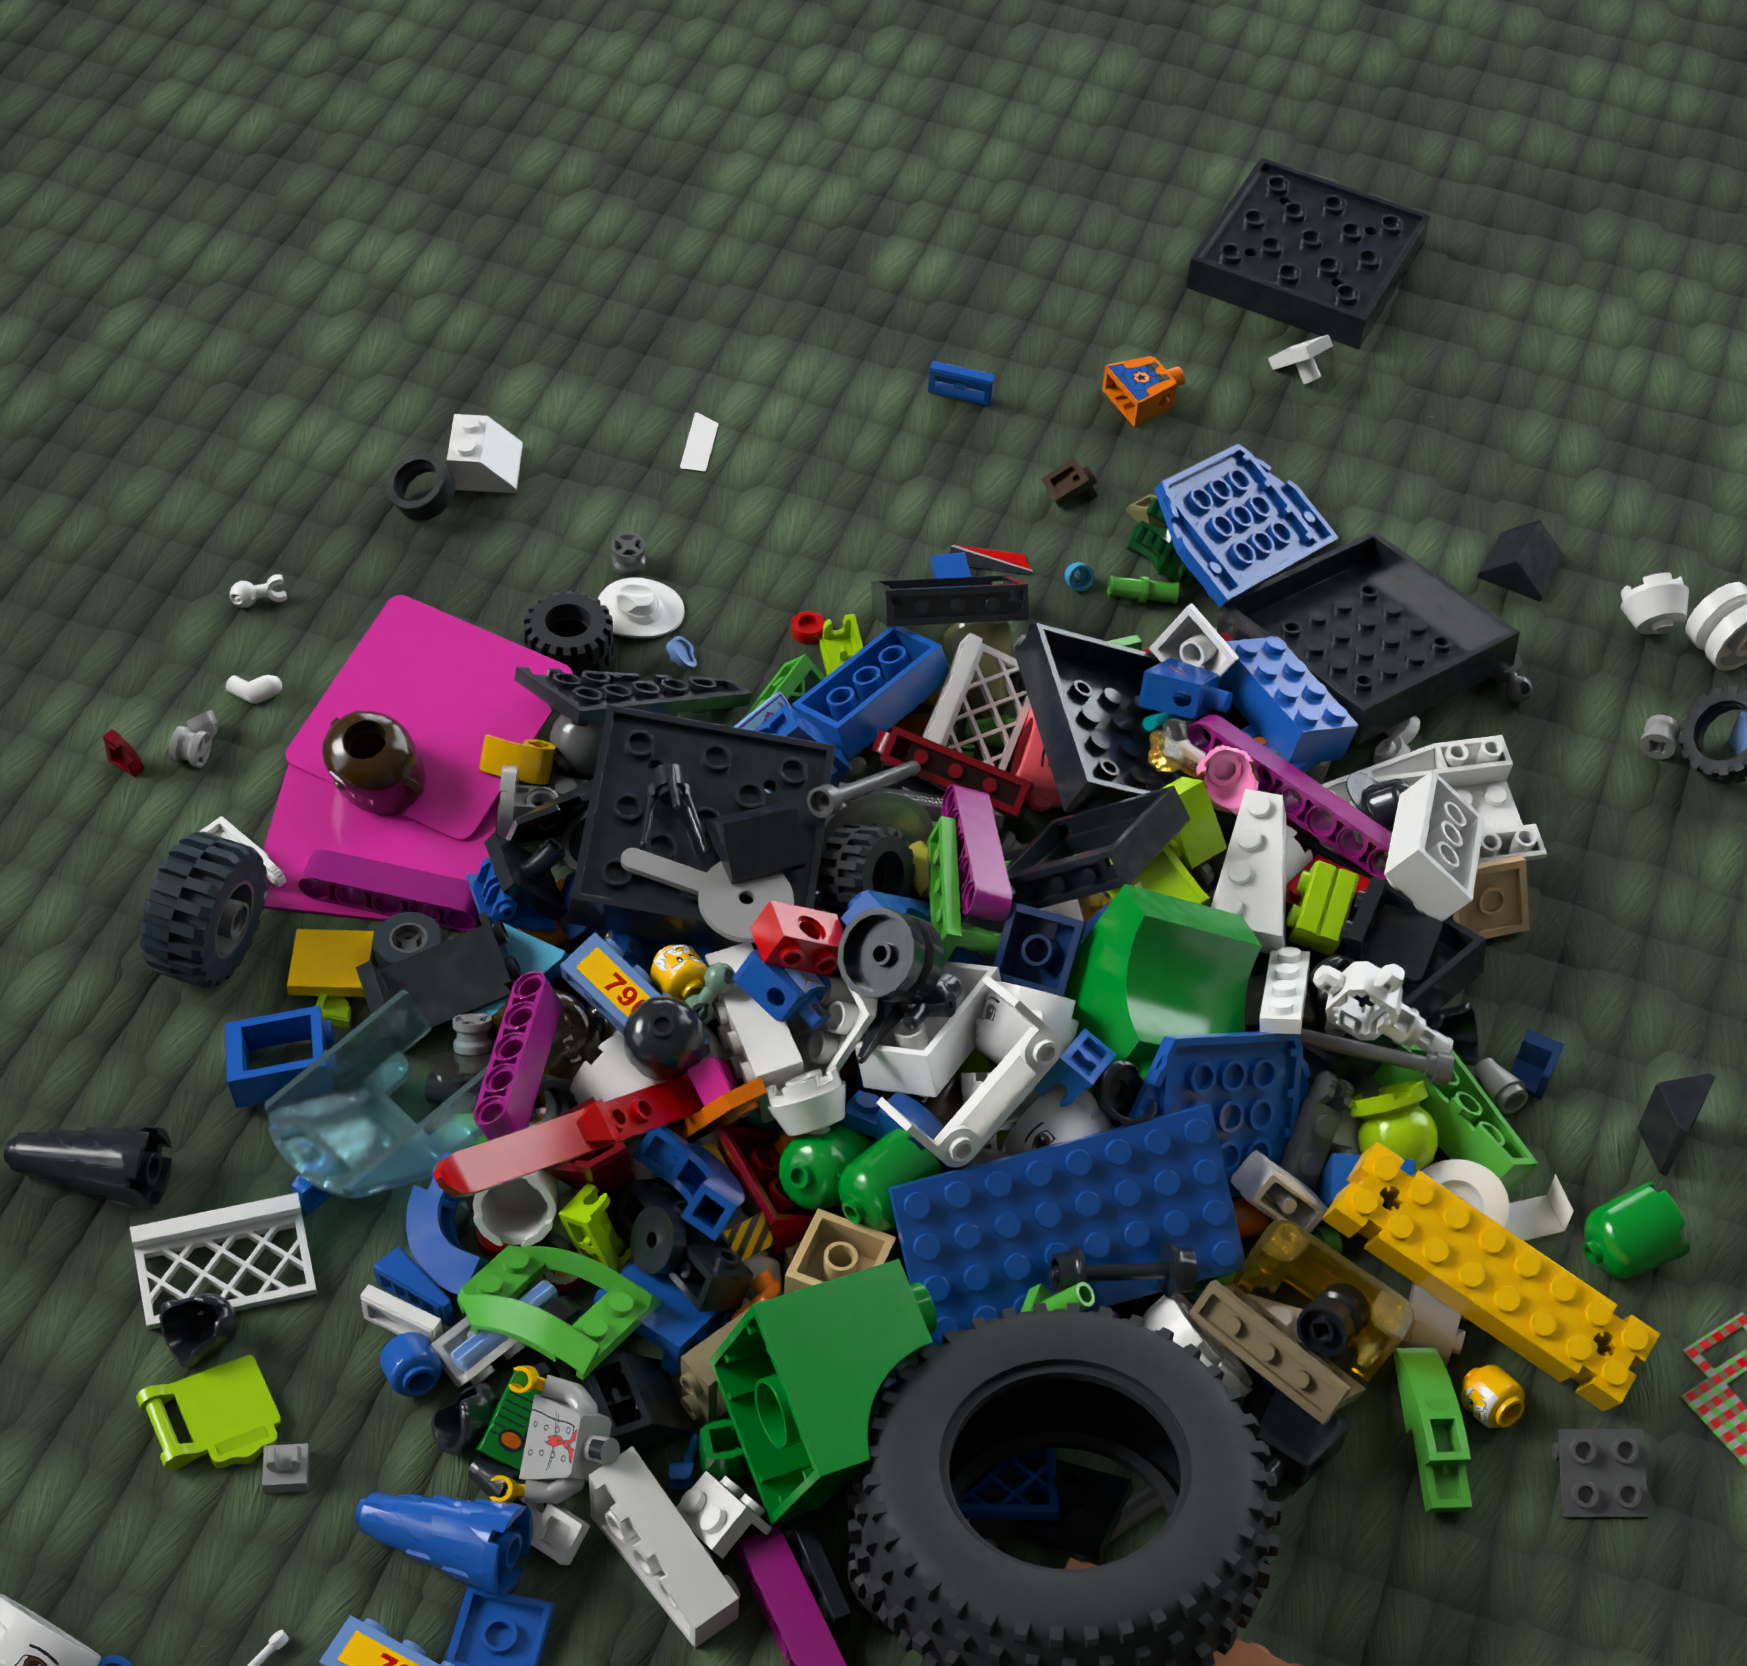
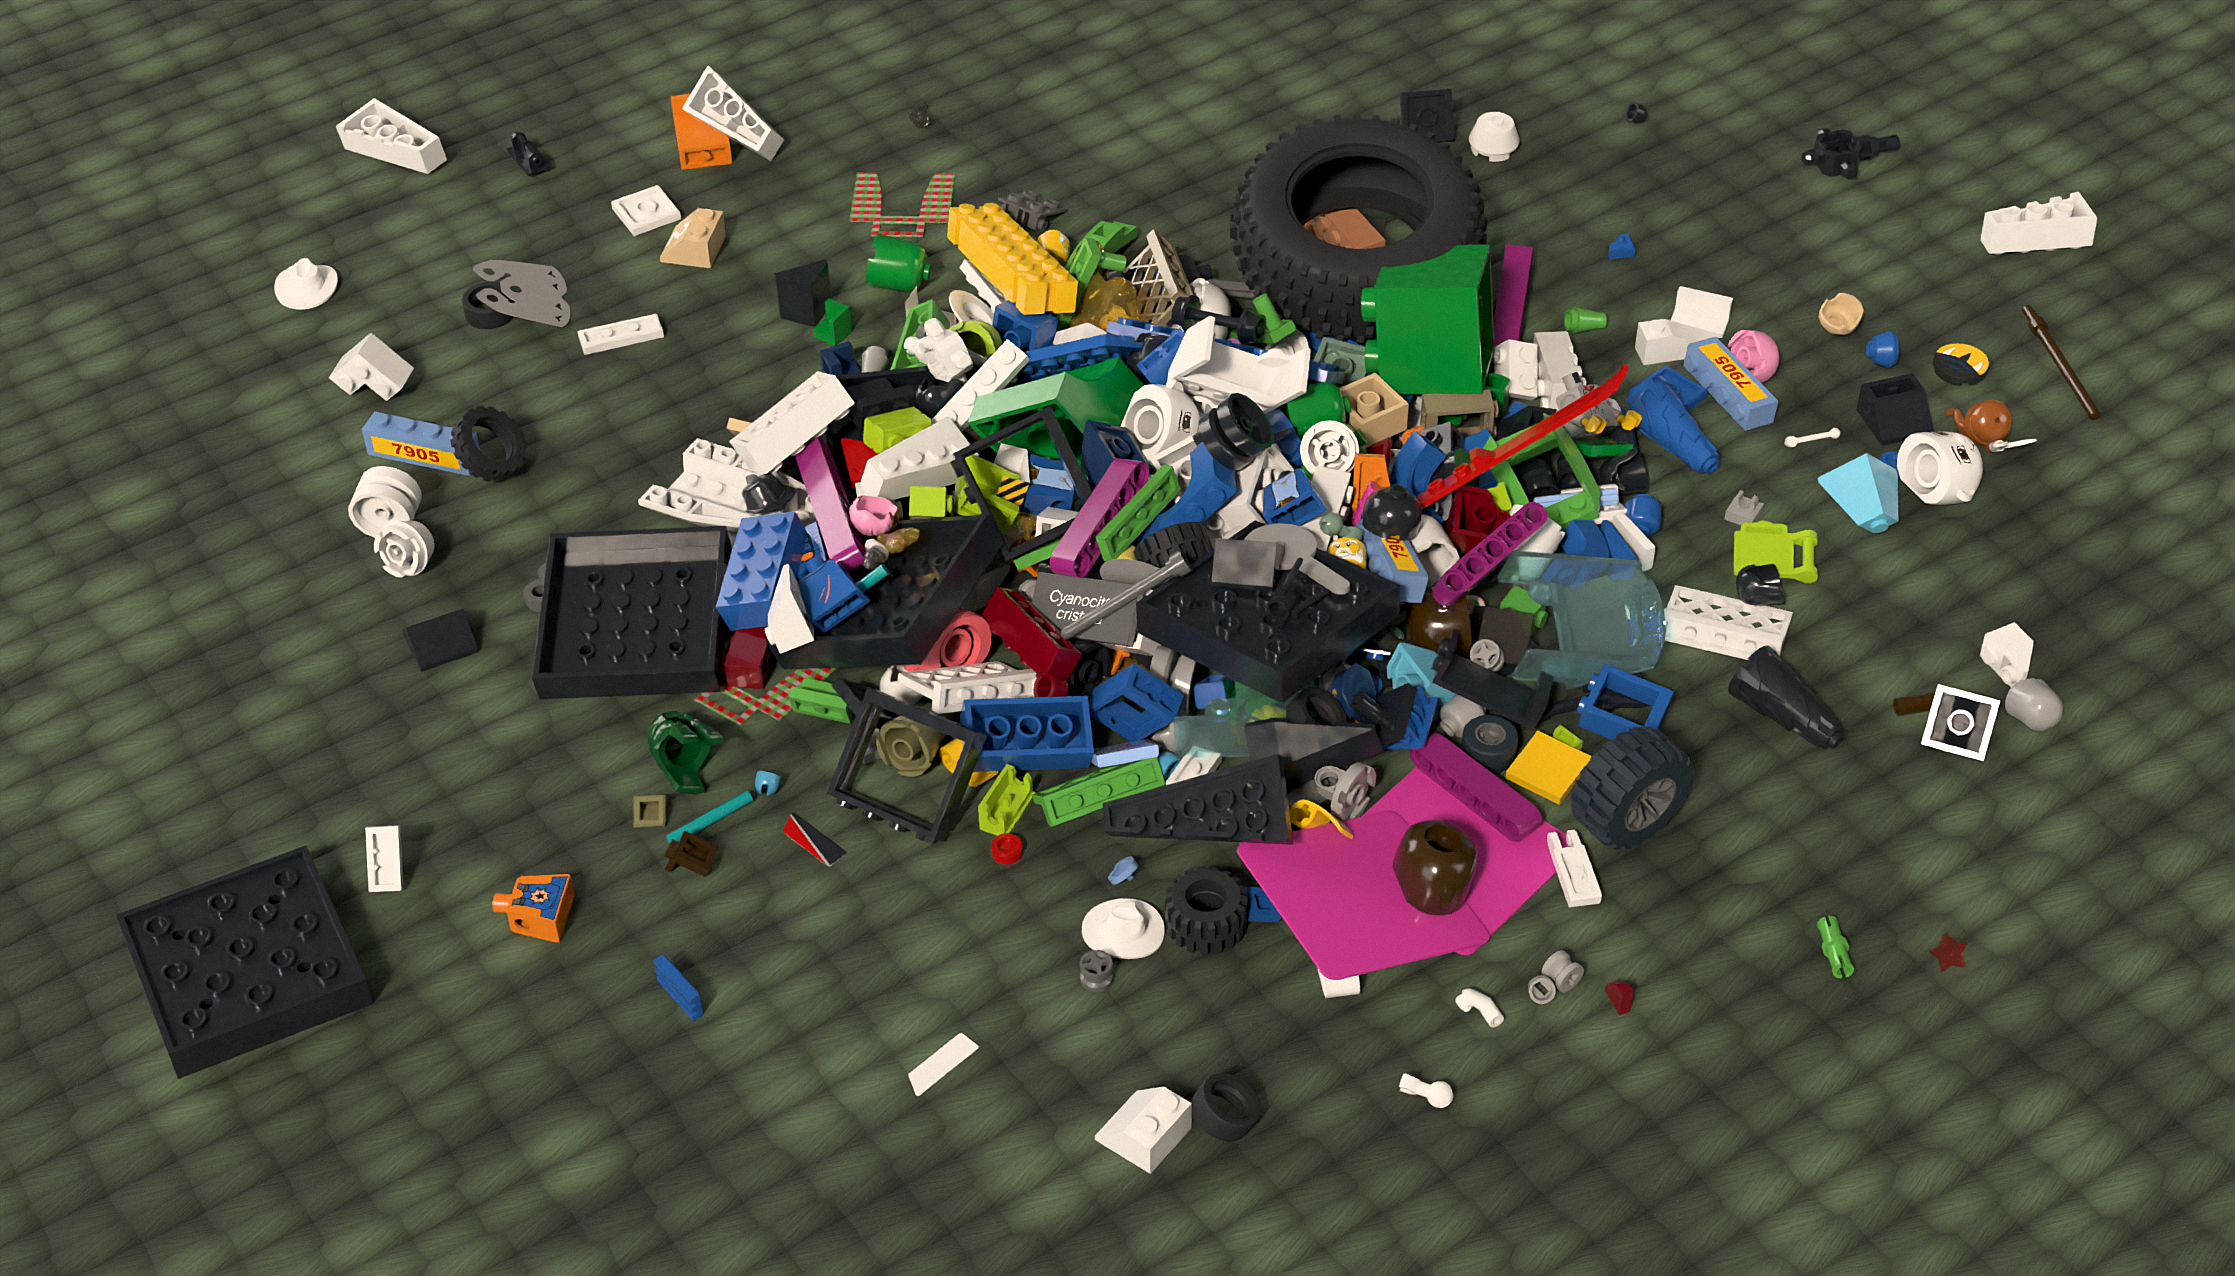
camera: 140 degrees left, 5 degrees down
red brick [750,900,844,976] -> none
blue tile [930,552,971,578] -> none
bright green pin [1107,575,1179,604] -> none
plate [1154,444,1339,608] -> none
light grey wheel [1639,715,1681,760] -> none
none -> teal bar [666,791,753,844]
none -> green panel [813,298,852,346]
none -> bright green piece [1048,237,1126,332]
none -> medium azure slope [1818,453,1898,534]

